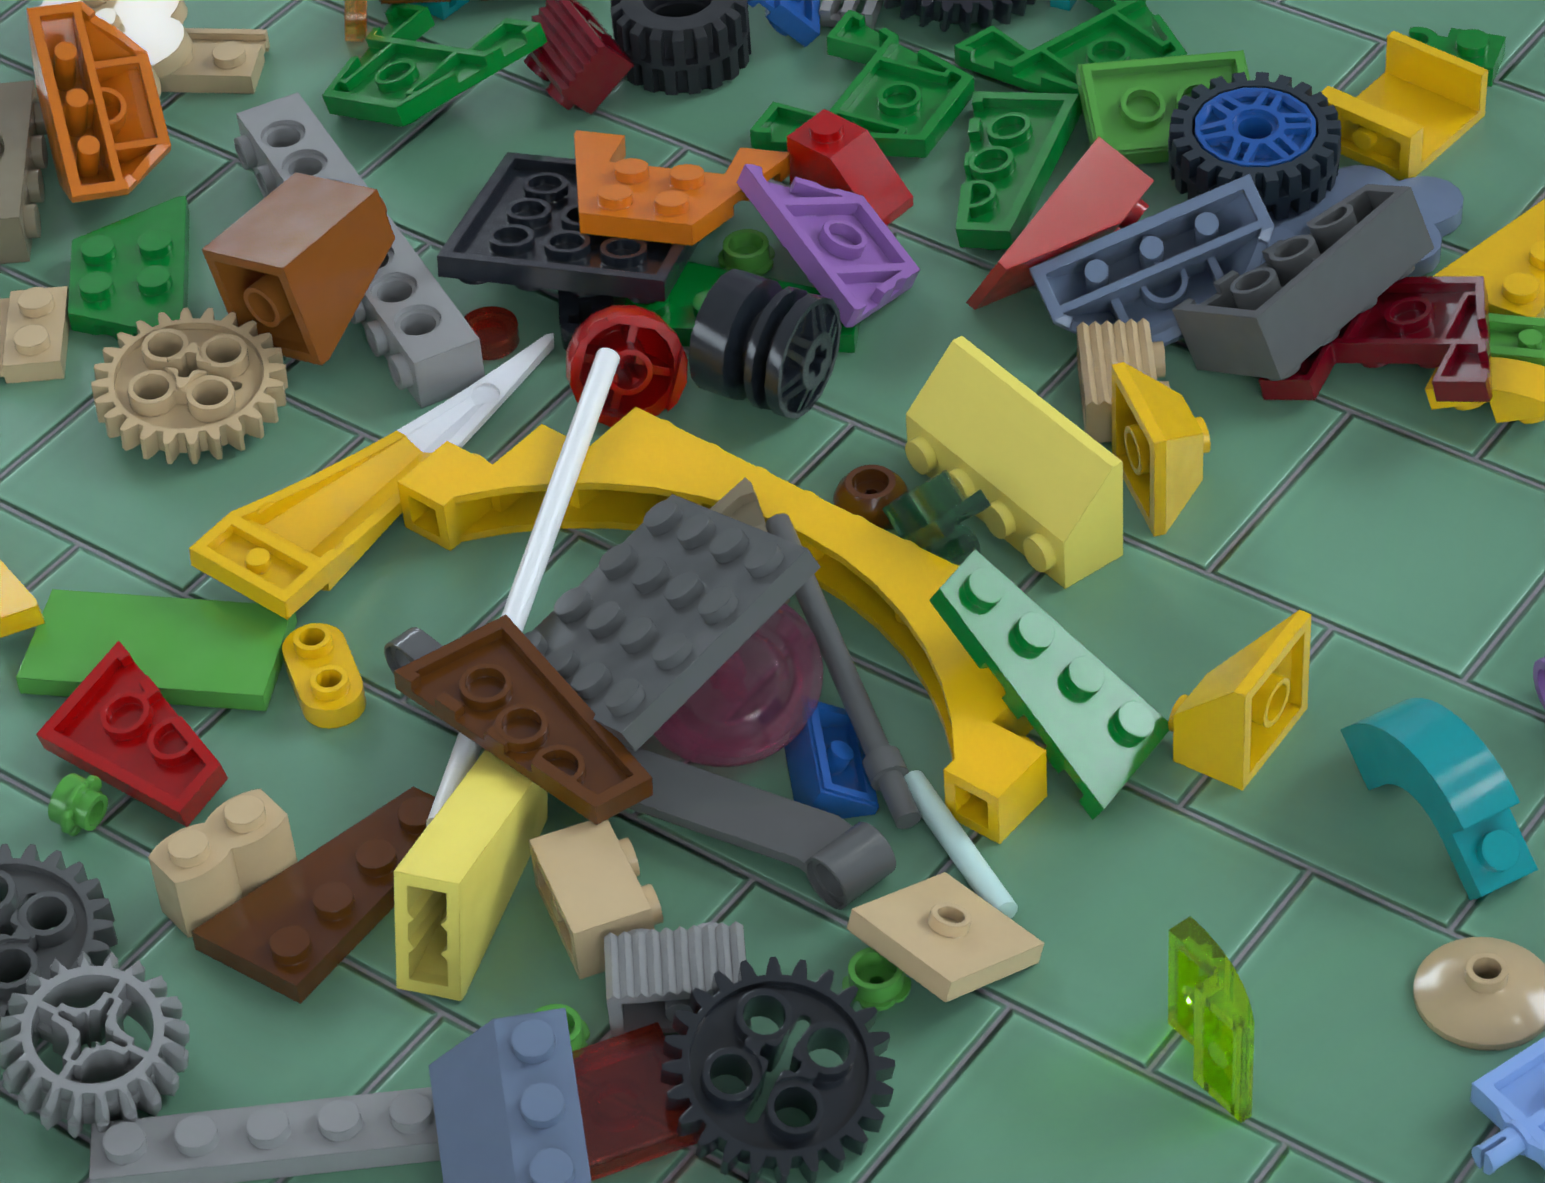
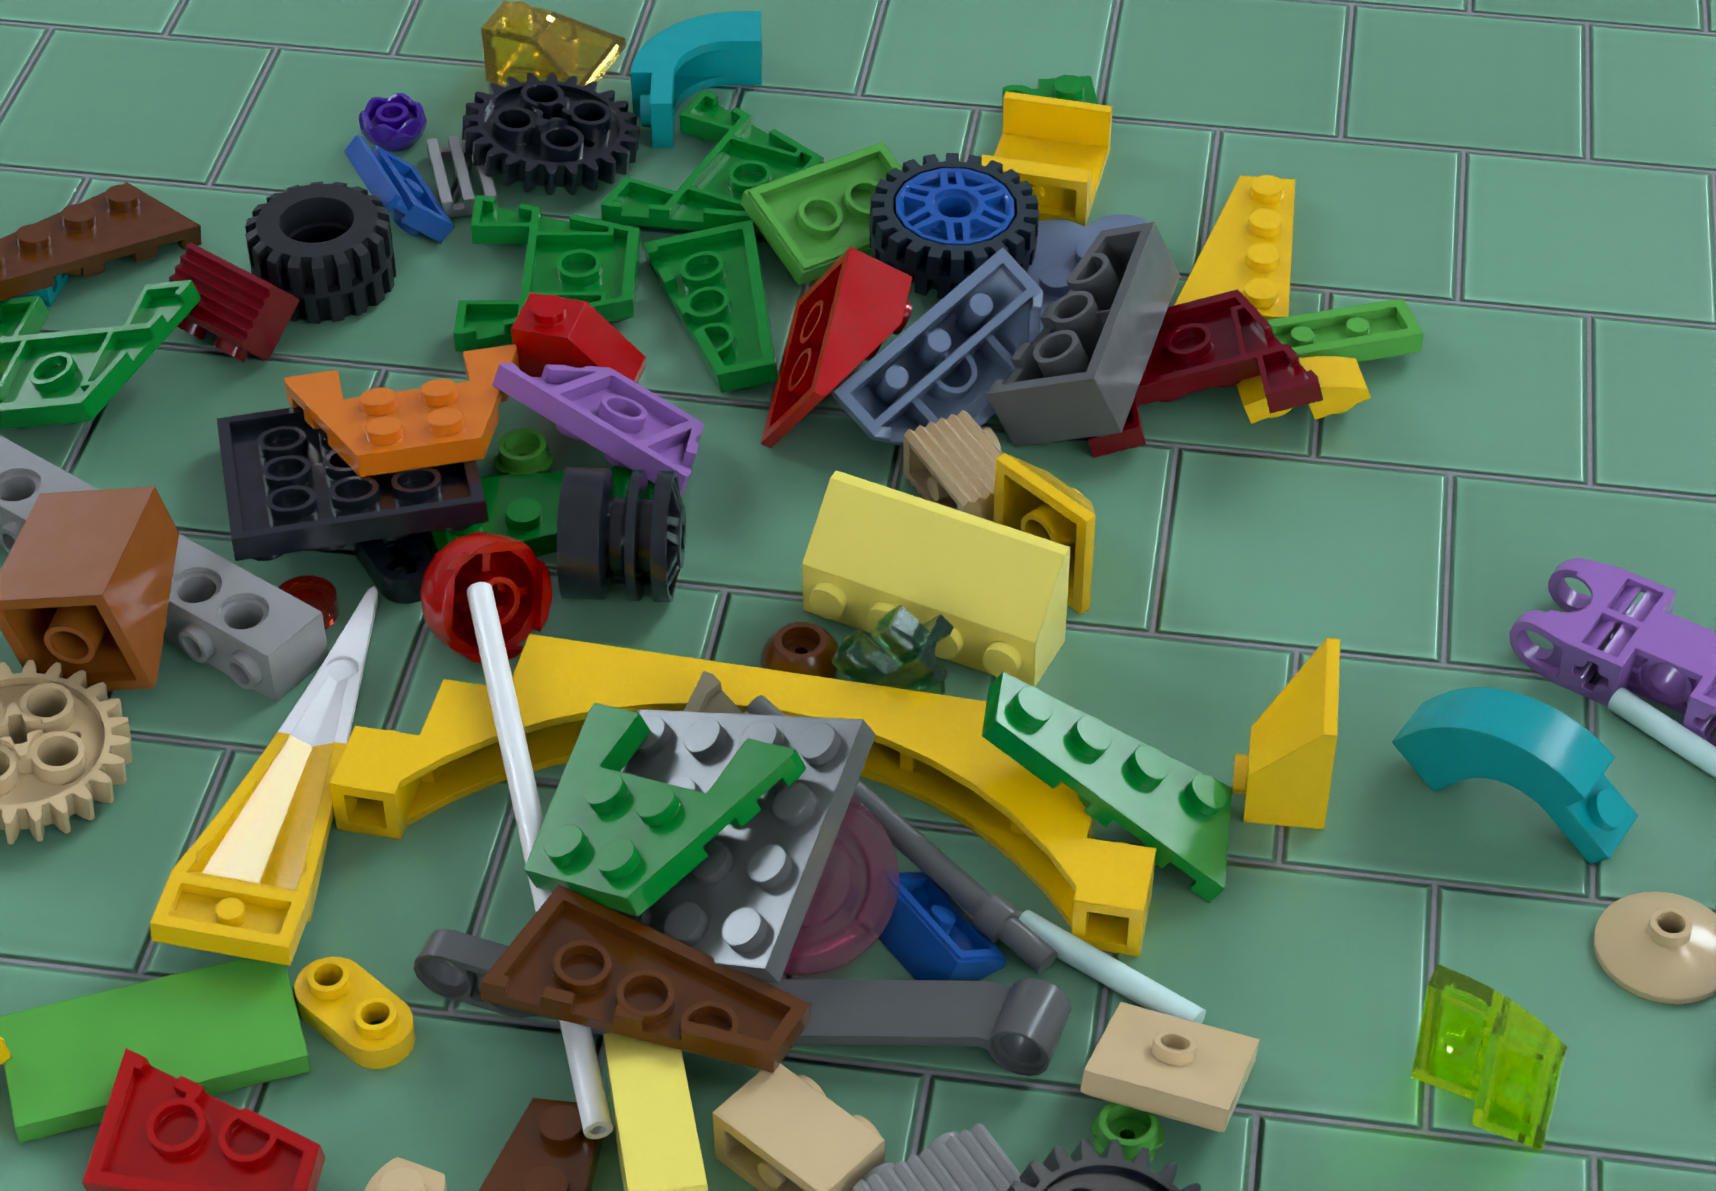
camera: 30 degrees left, 0 degrees up
none -> green wing [524,703,807,917]

